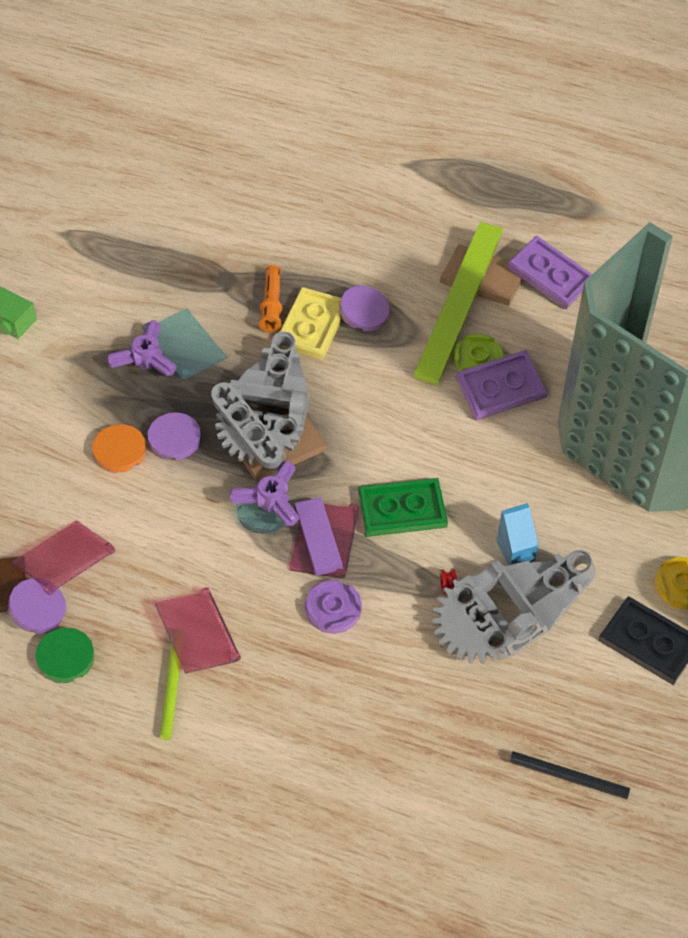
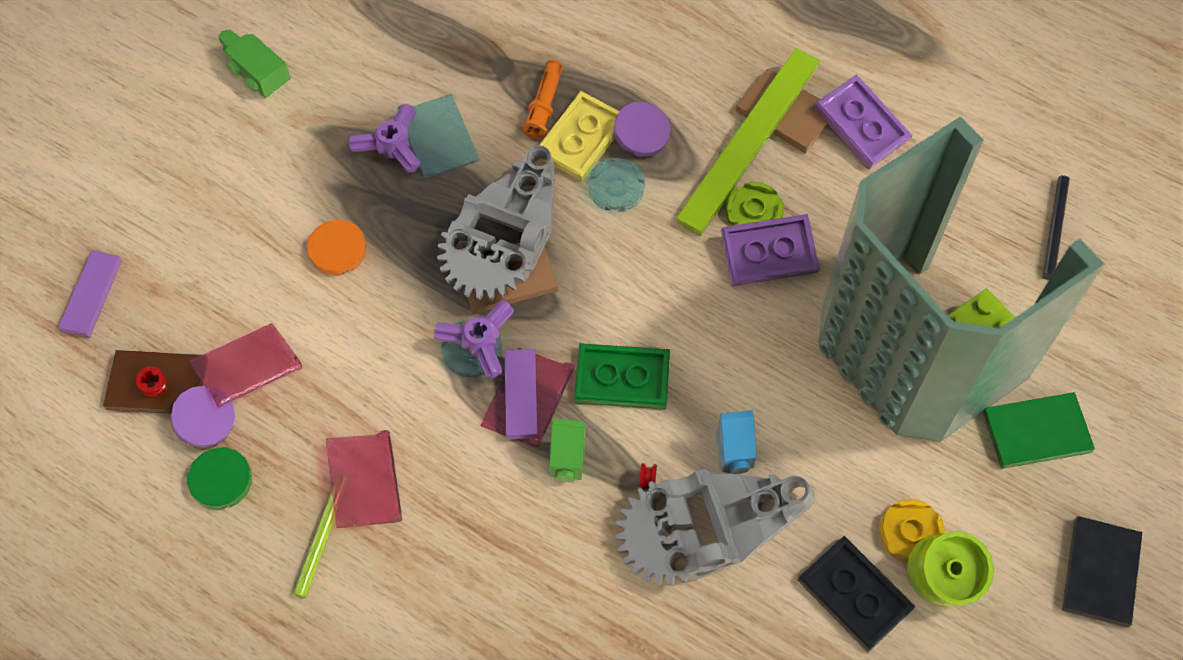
camera: 15 degrees right, 10 degrees up
medium lavender tile [148,412,201,460] -> none
light grey beam [211,382,283,469] -> none
medium lavender tile [305,580,362,634] -> none
none -> bright green slope [549,418,586,482]
none -> clear light blue tile [588,158,645,212]

